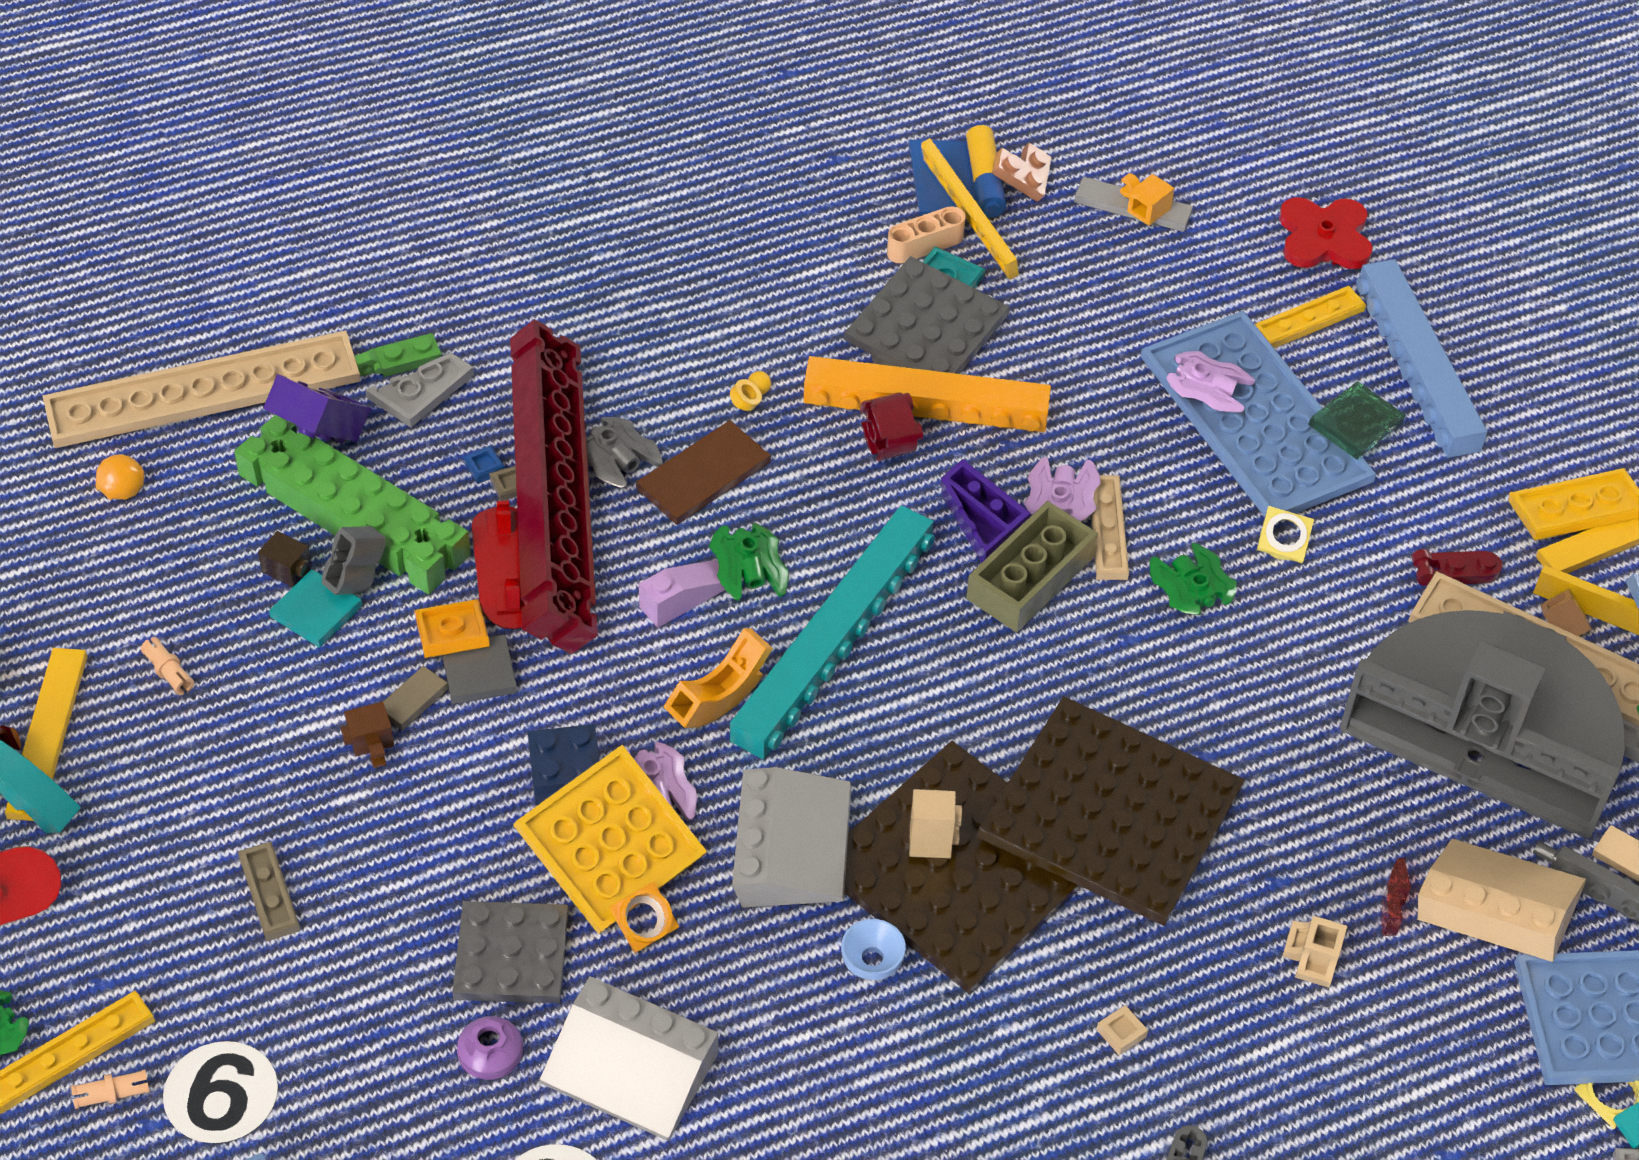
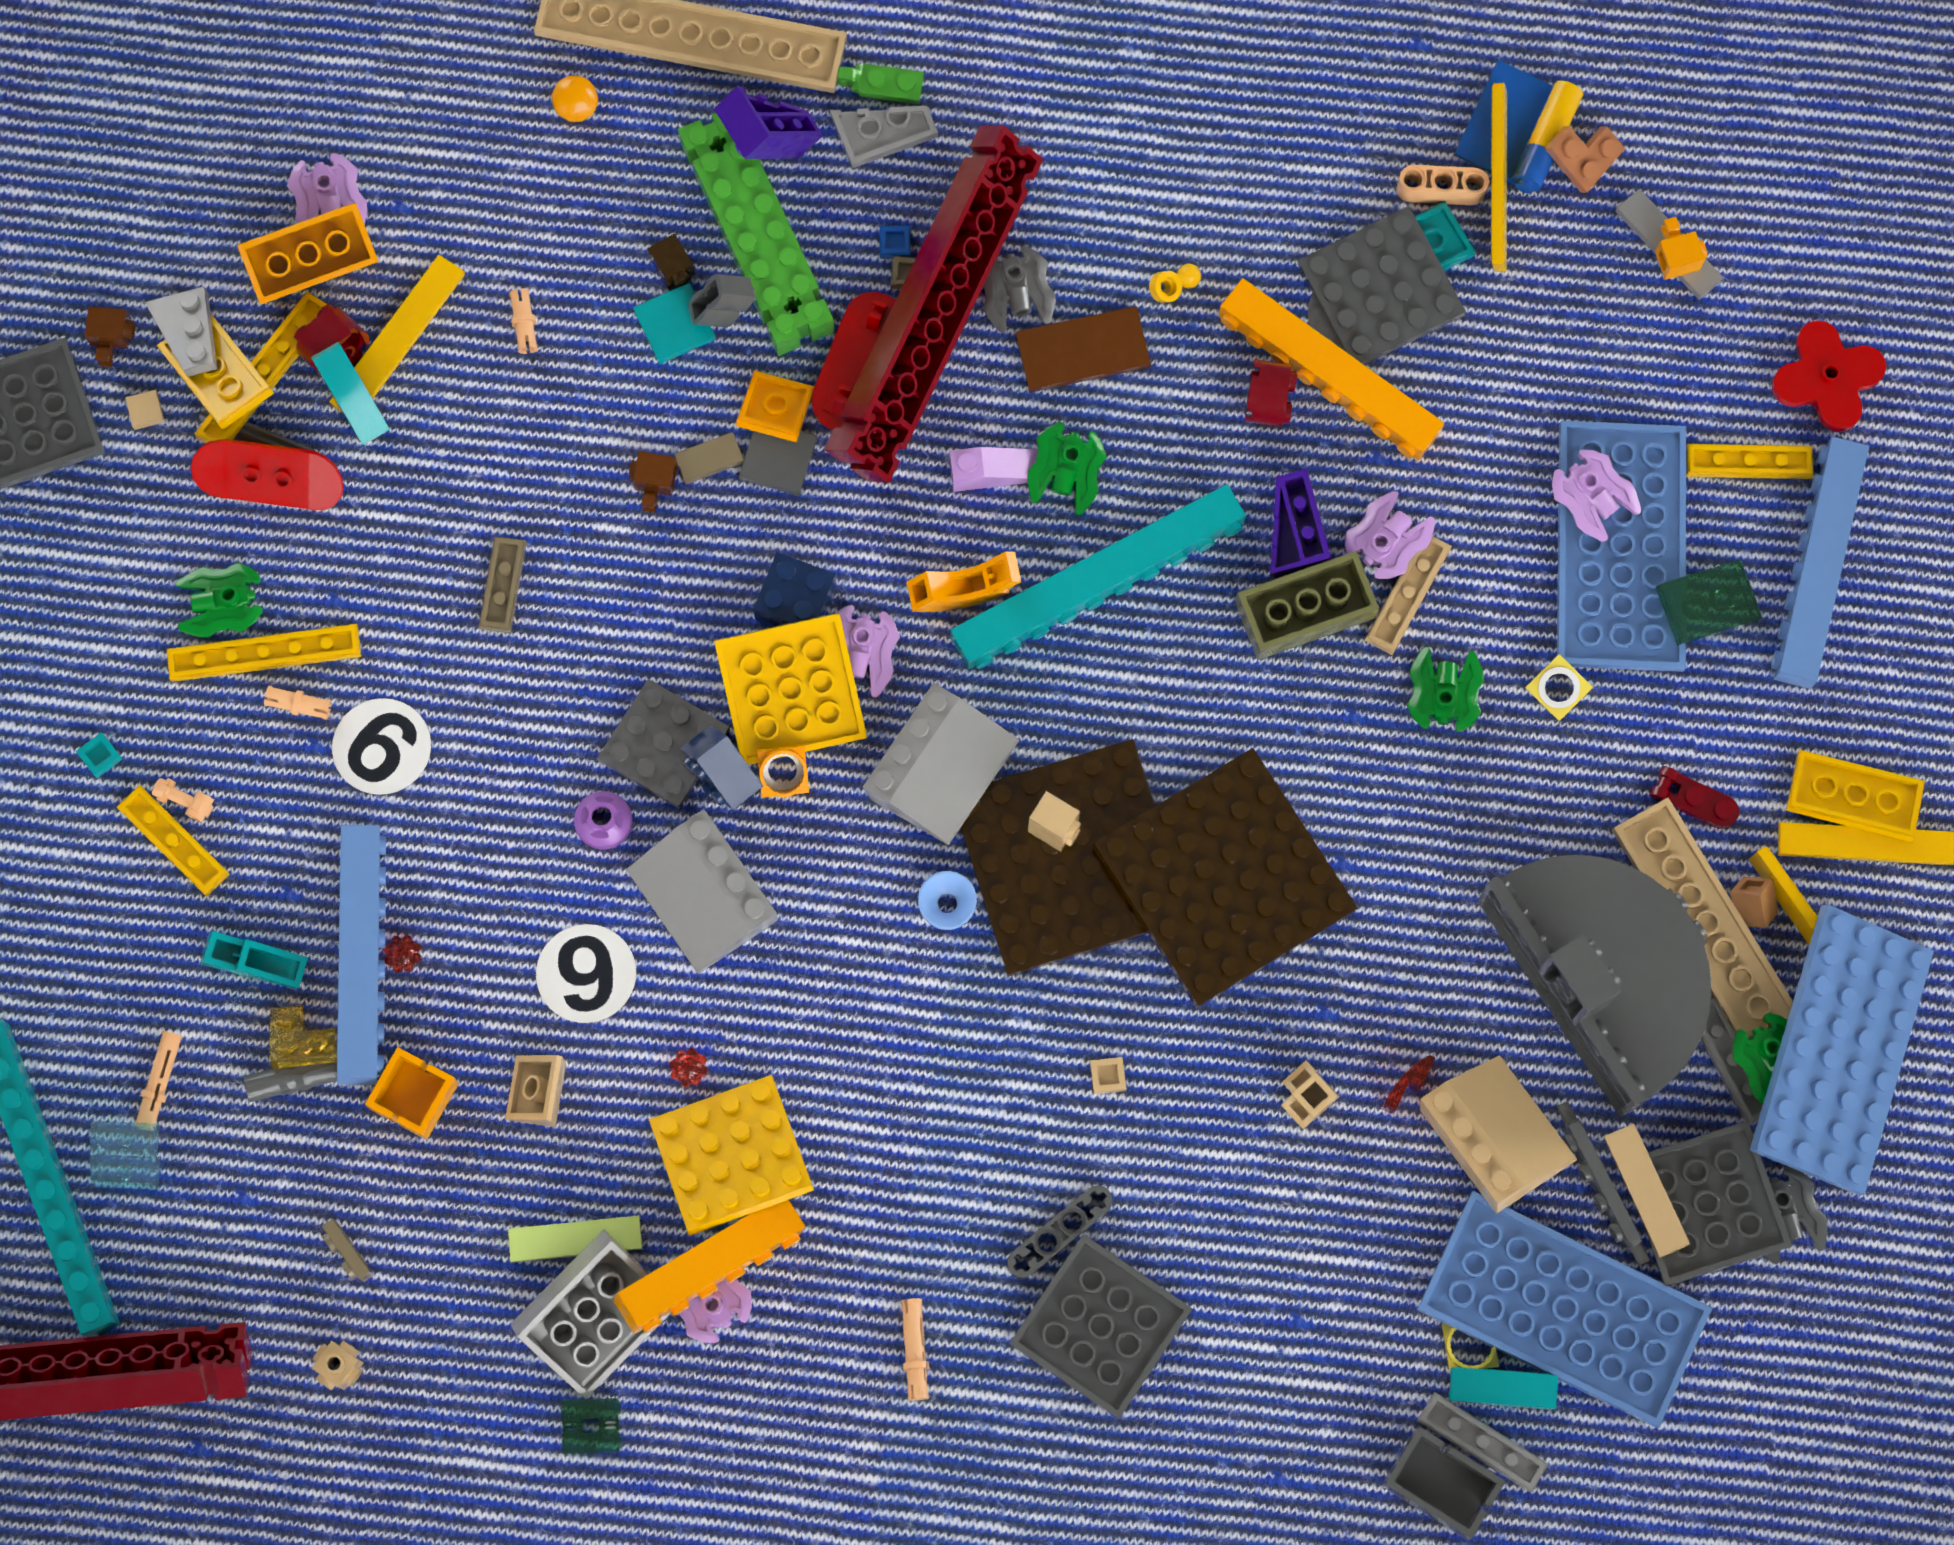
camera: 30 degrees right, 25 degrees up
none -> brick [680,725,763,810]

